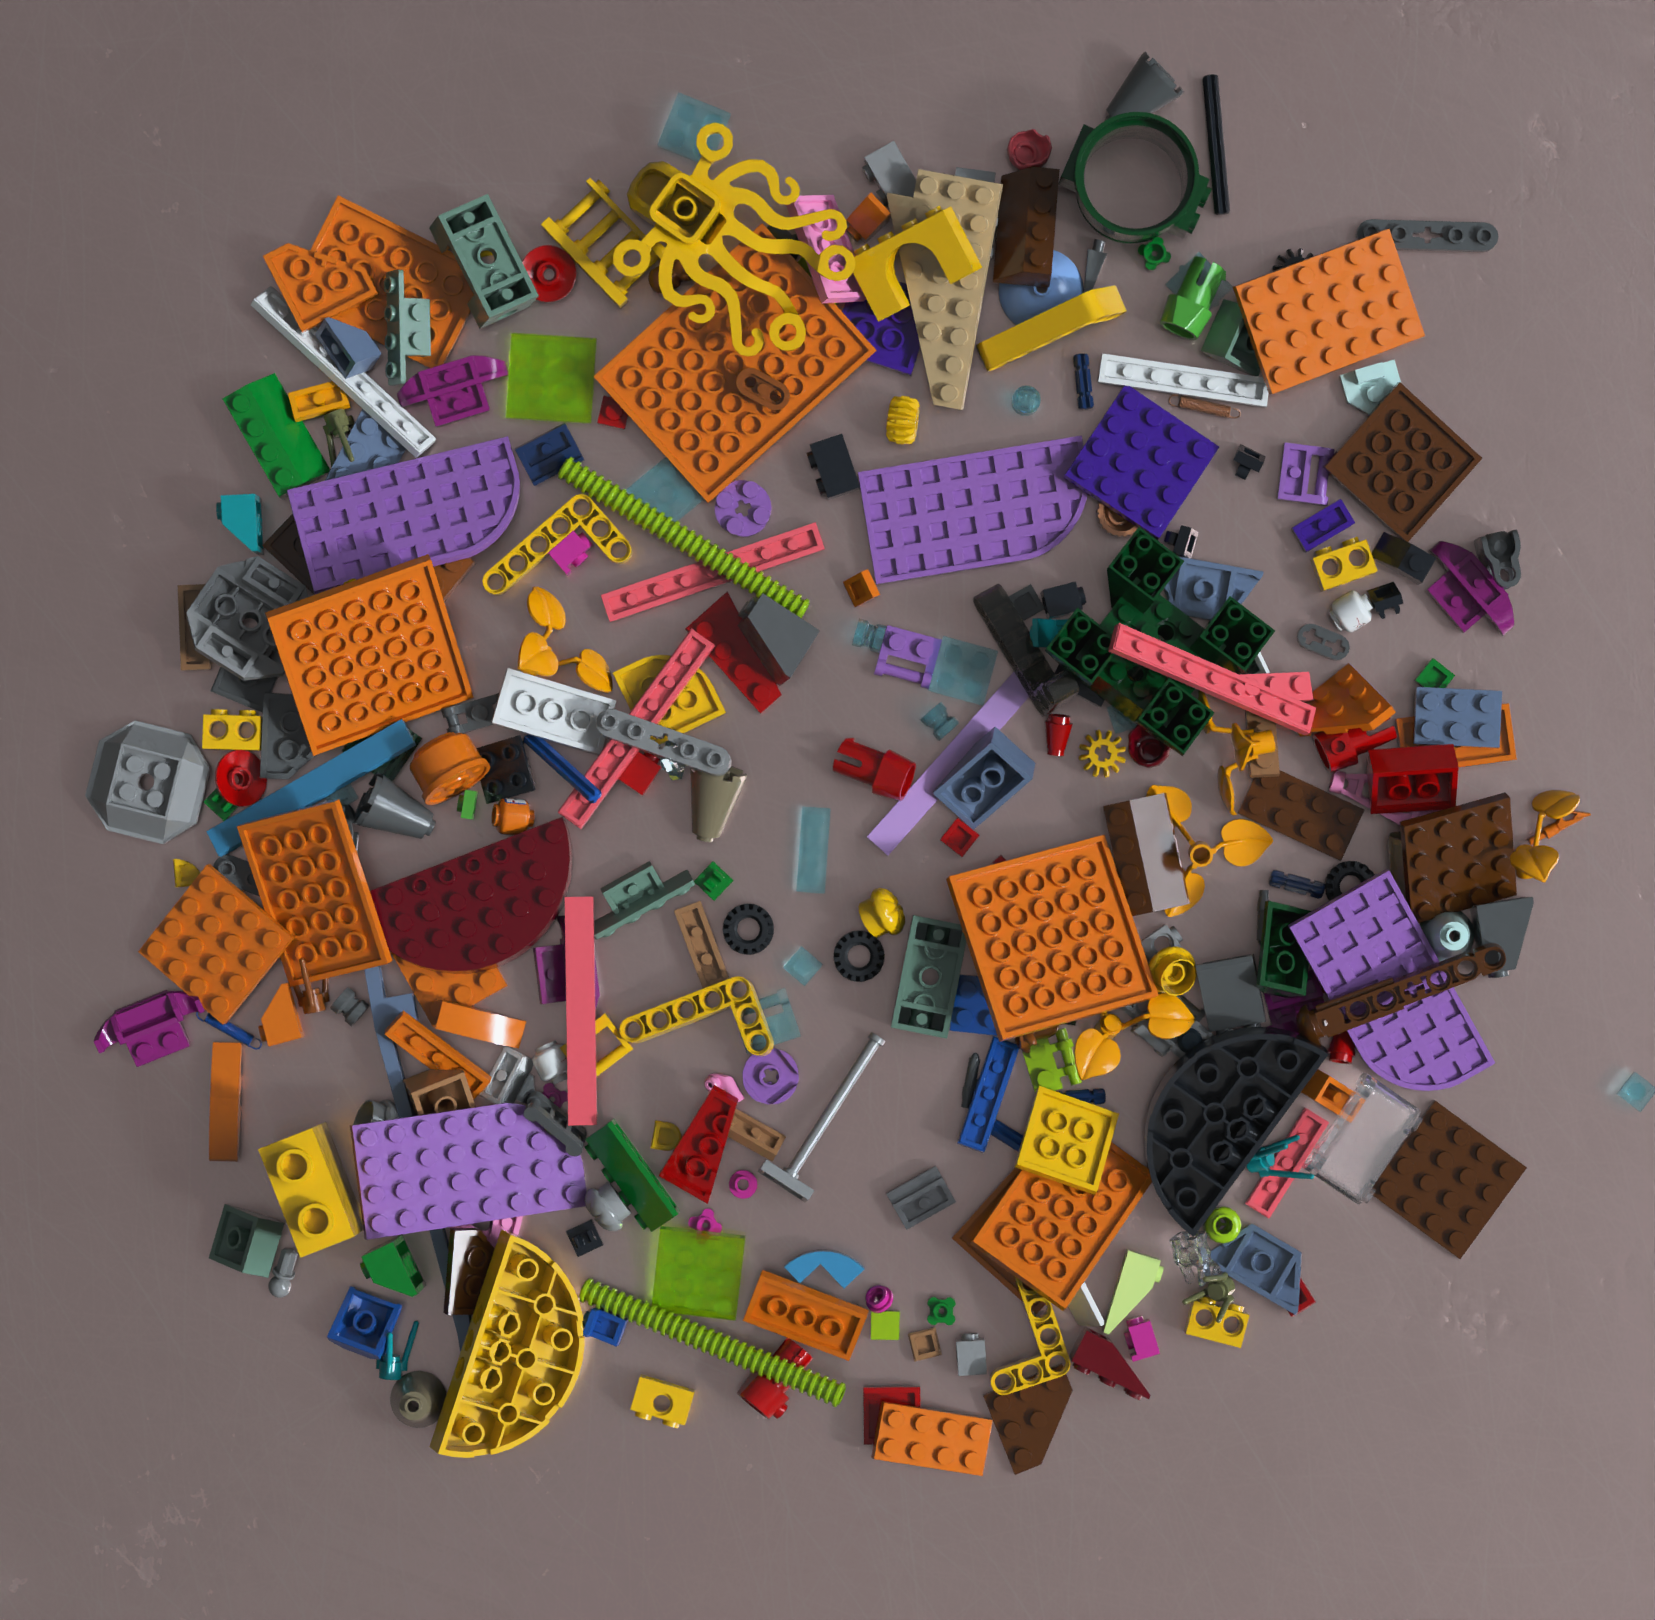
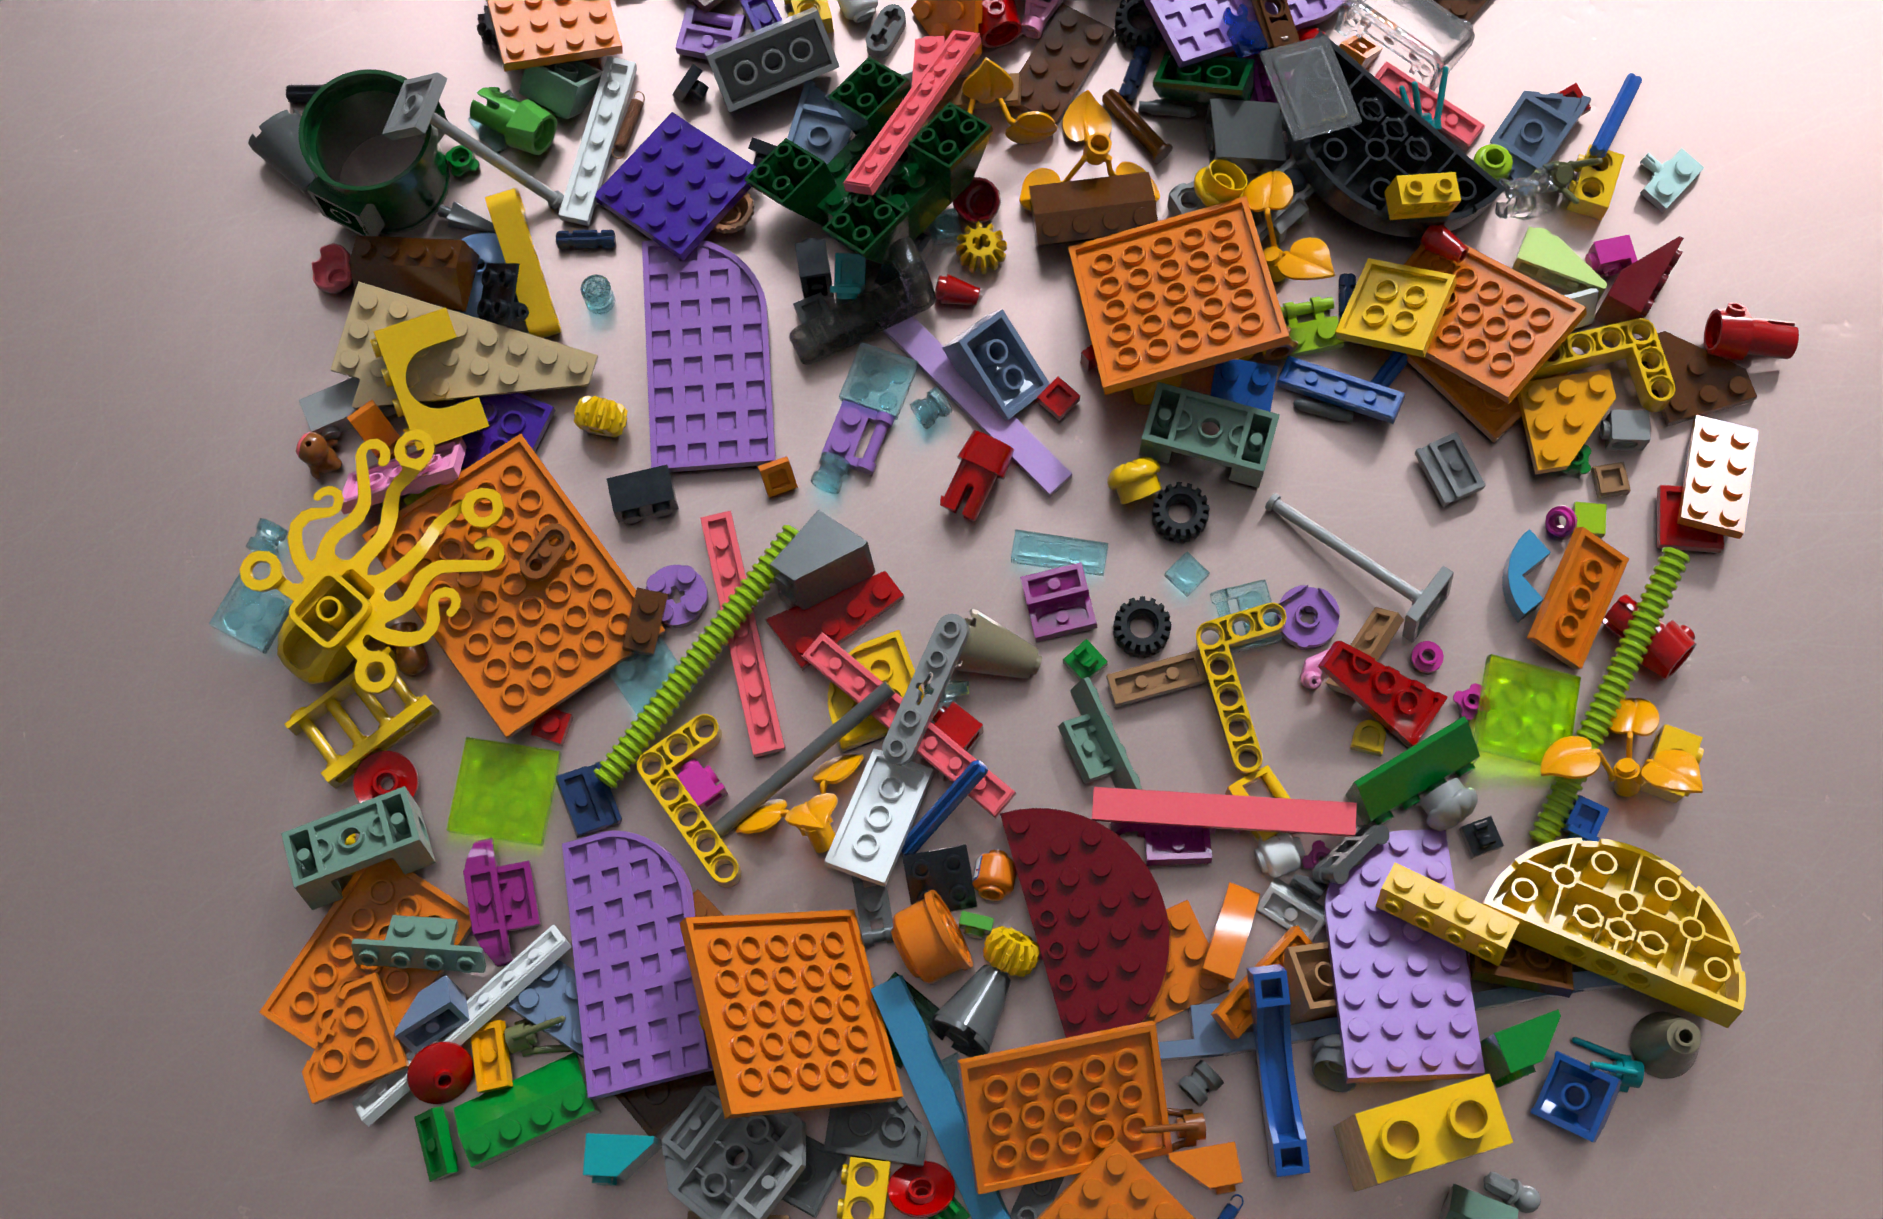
camera: 80 degrees left, 15 degrees down
none -> clear light blue wheel [246,518,288,555]
none -> dark orange animal [296,432,342,480]
none -> light grey tile [382,72,564,209]
none -> red dish [407,1042,474,1104]
none -> green plate [414,1106,459,1182]
none -> black hinge [477,263,529,325]
none -> reddish brown plate [622,587,668,657]
none -> light grey brick [704,7,840,113]
none -> dark grey piece [712,681,895,838]
none -> yellow gear [983,926,1040,977]
none -> magenta slope [1020,562,1098,643]
none -> reddish brown axle [1102,88,1173,163]
none -> clear blue plate [1223,3,1268,58]
none -> blue arch [1246,964,1310,1177]
none -> clear piece [1260,35,1362,141]
none -> yellow brick [1376,862,1519,966]
none -> yellow brick [1384,172,1461,220]
none -> red cone [1421,224,1469,264]
none -> light orange plate [1517,369,1616,475]
none -> light orange plant [1540,698,1703,797]
none -> blue axle [1589,73,1642,158]
none -> light aqua plate [1640,148,1704,213]
none -> red piece [1704,302,1799,361]

